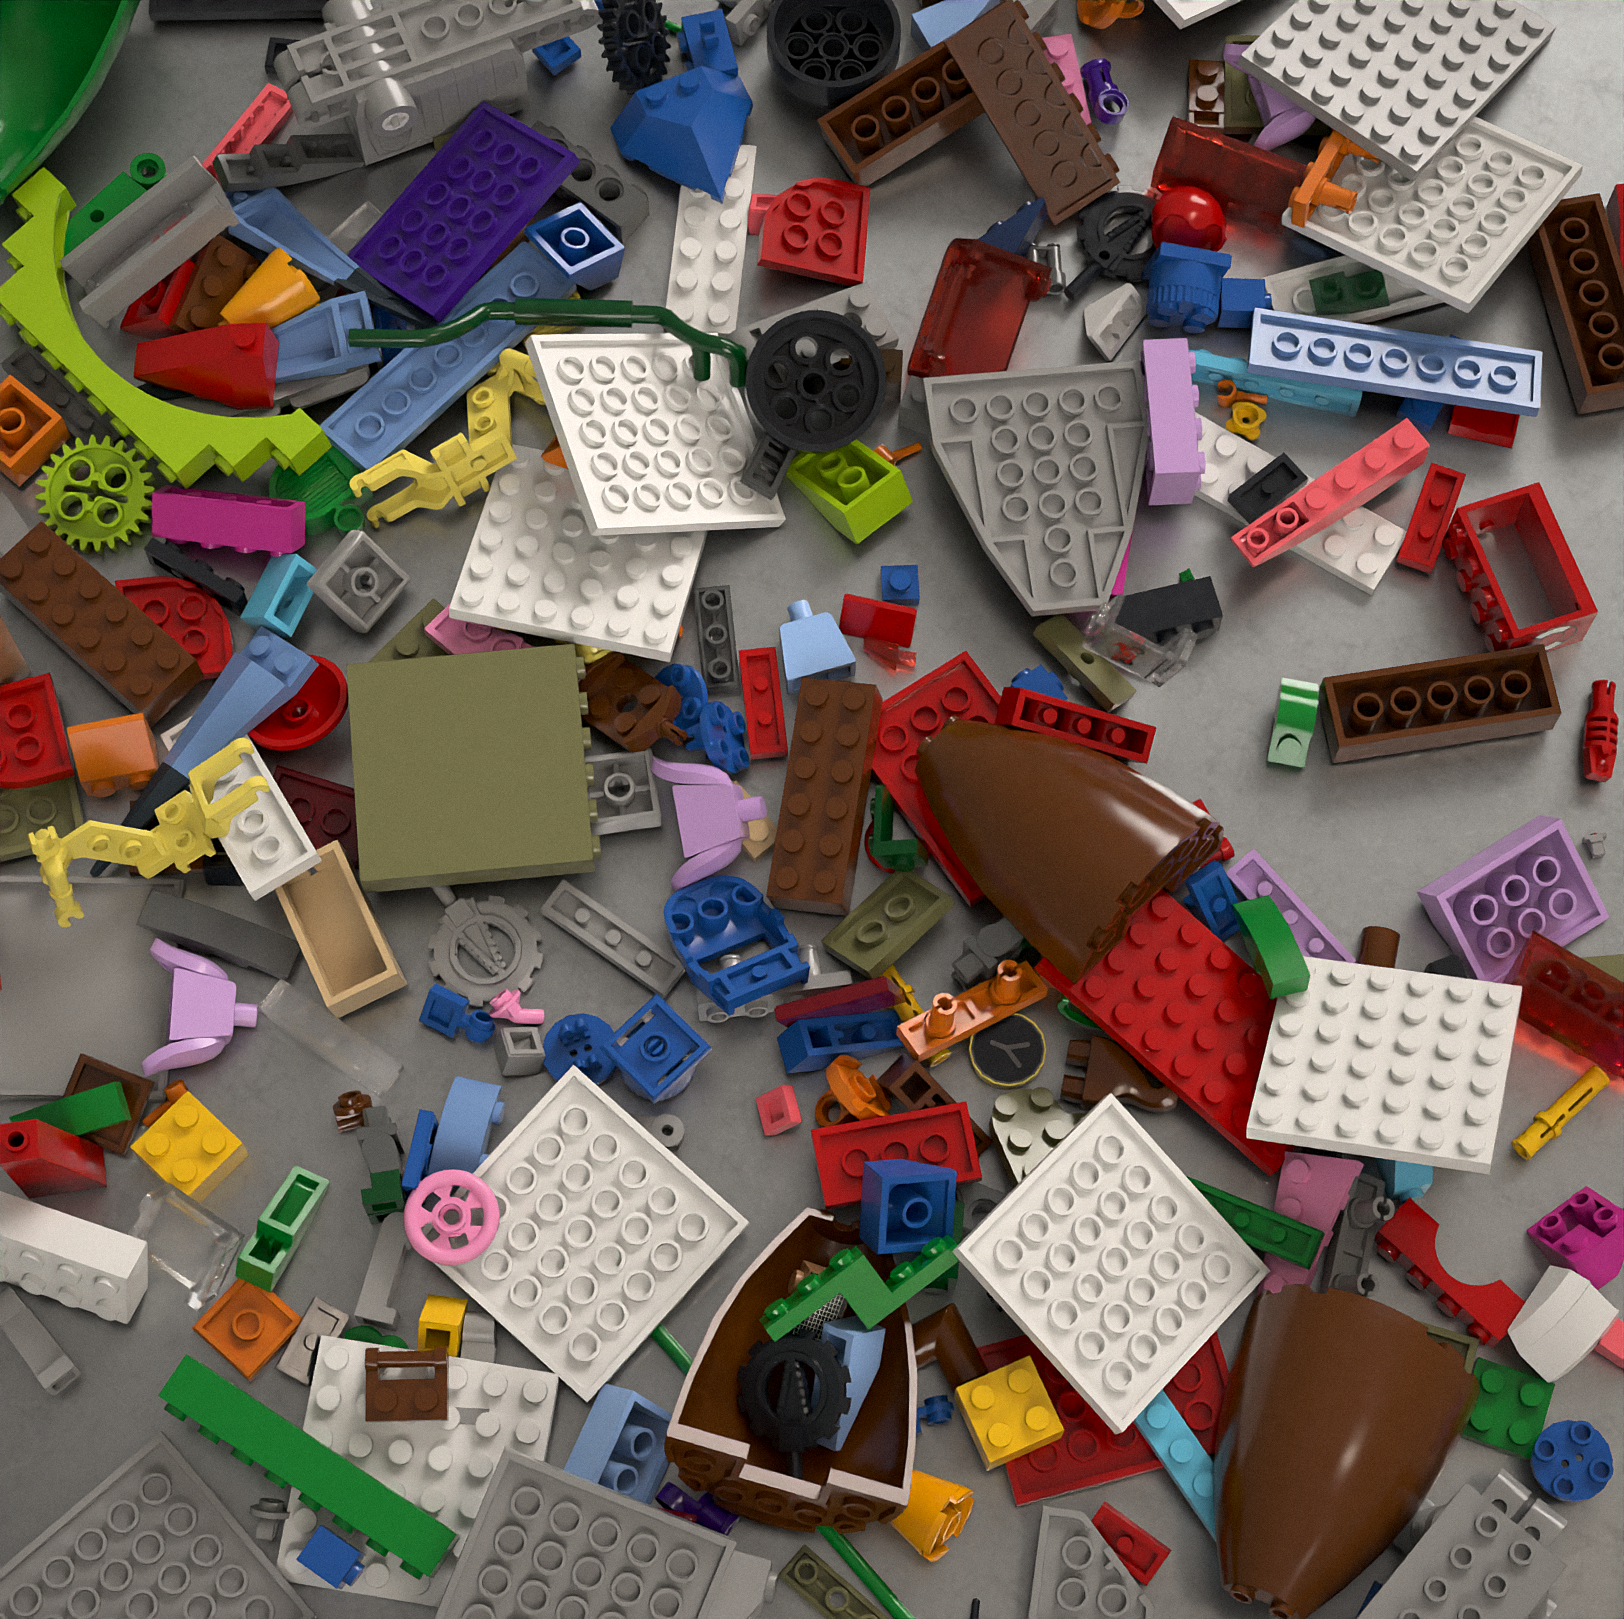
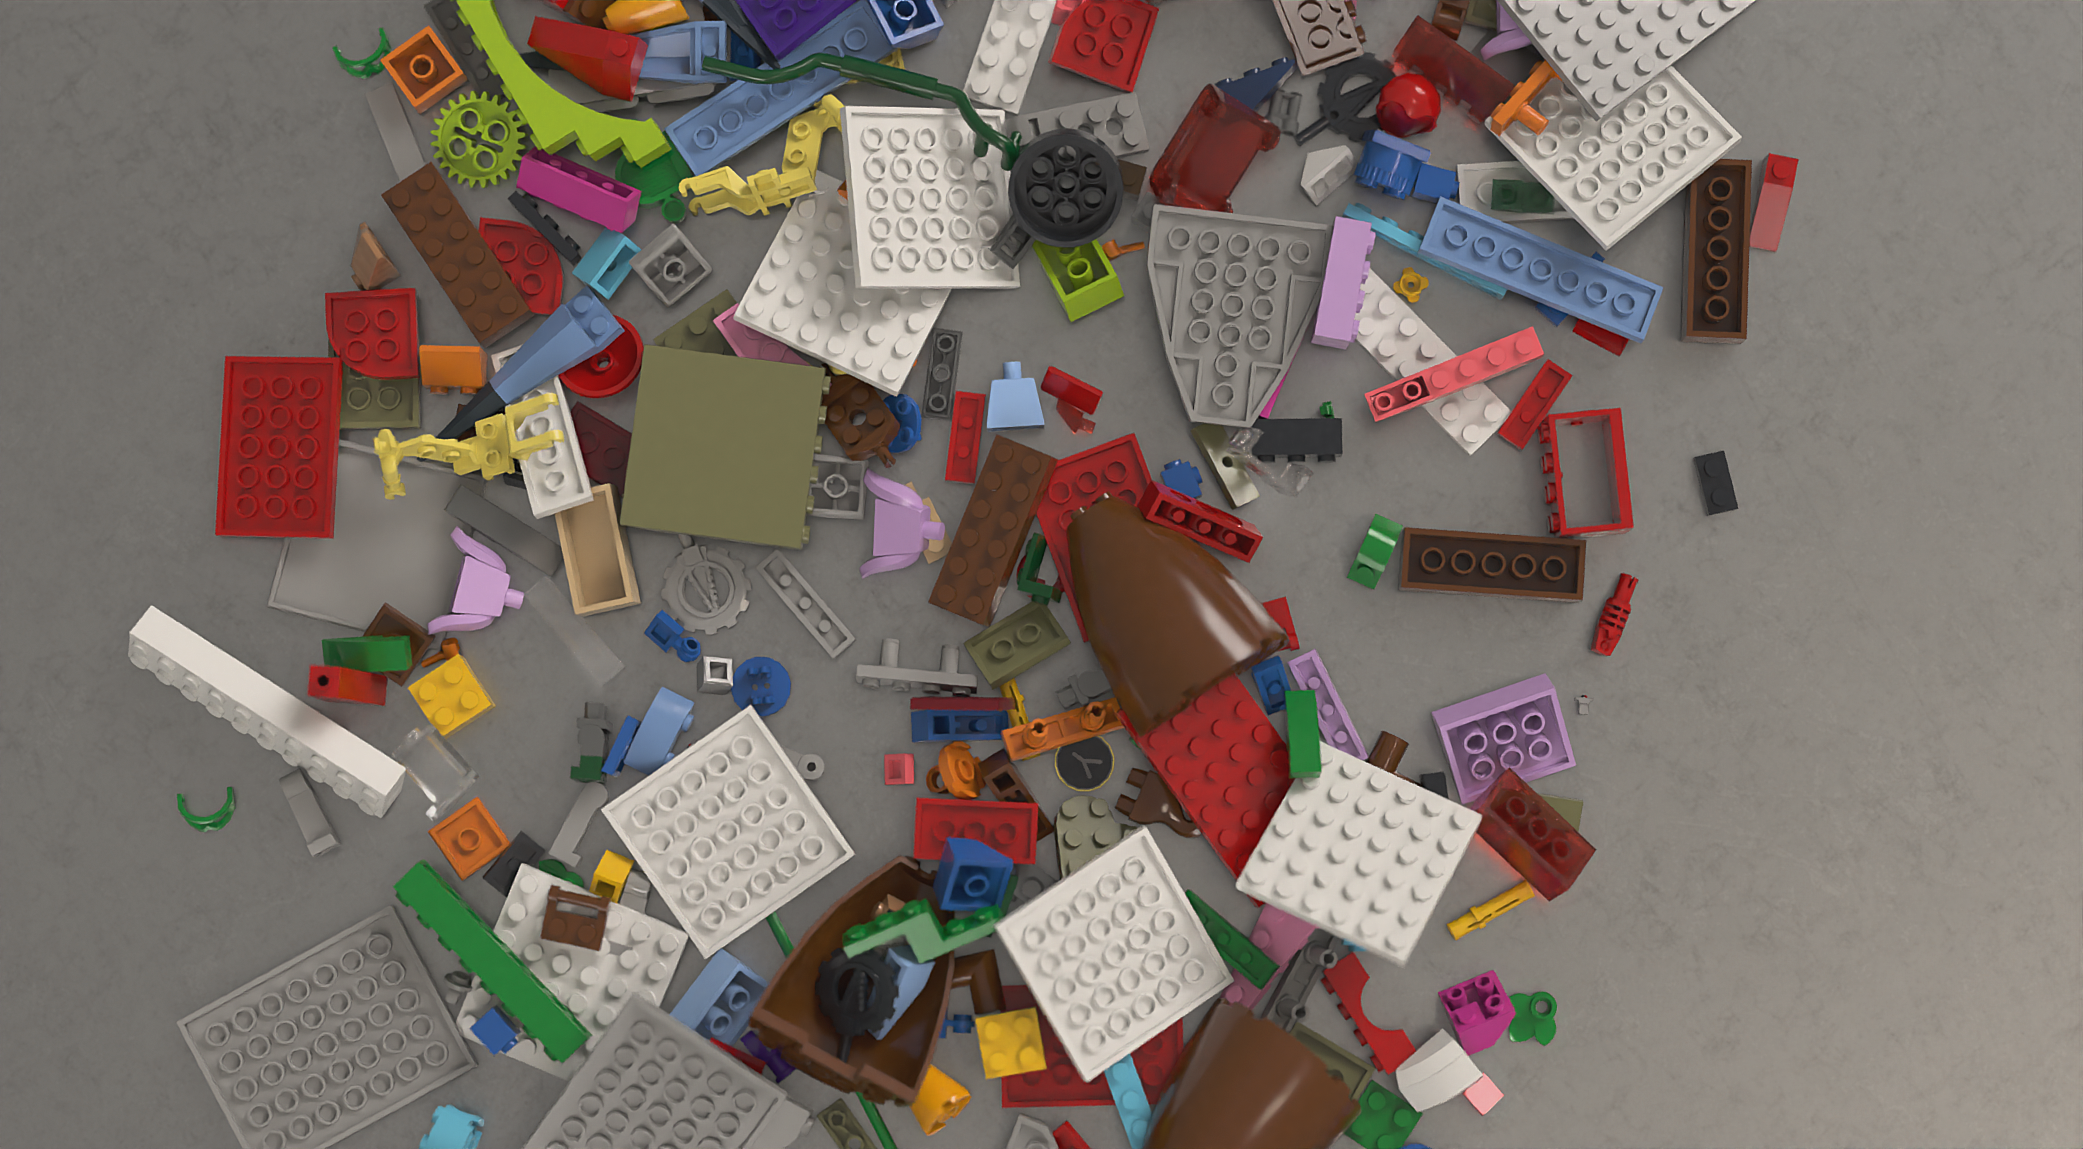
camera: 15 degrees right, 15 degrees up
green slope [235,1165,330,1293] -> none
reddish brown plate [333,1090,373,1133] -> none
bright pink plate [403,1169,500,1265] -> none
bright pink plate [489,988,544,1025] -> none
blue piece [600,993,712,1104] -> none
blue slope [663,875,810,1016] -> none
blue plate [685,701,750,775] -> none
blue plate [881,565,920,605] -> none
orange hand [1217,380,1267,408] -> none
black plate [1227,452,1308,524] -> none

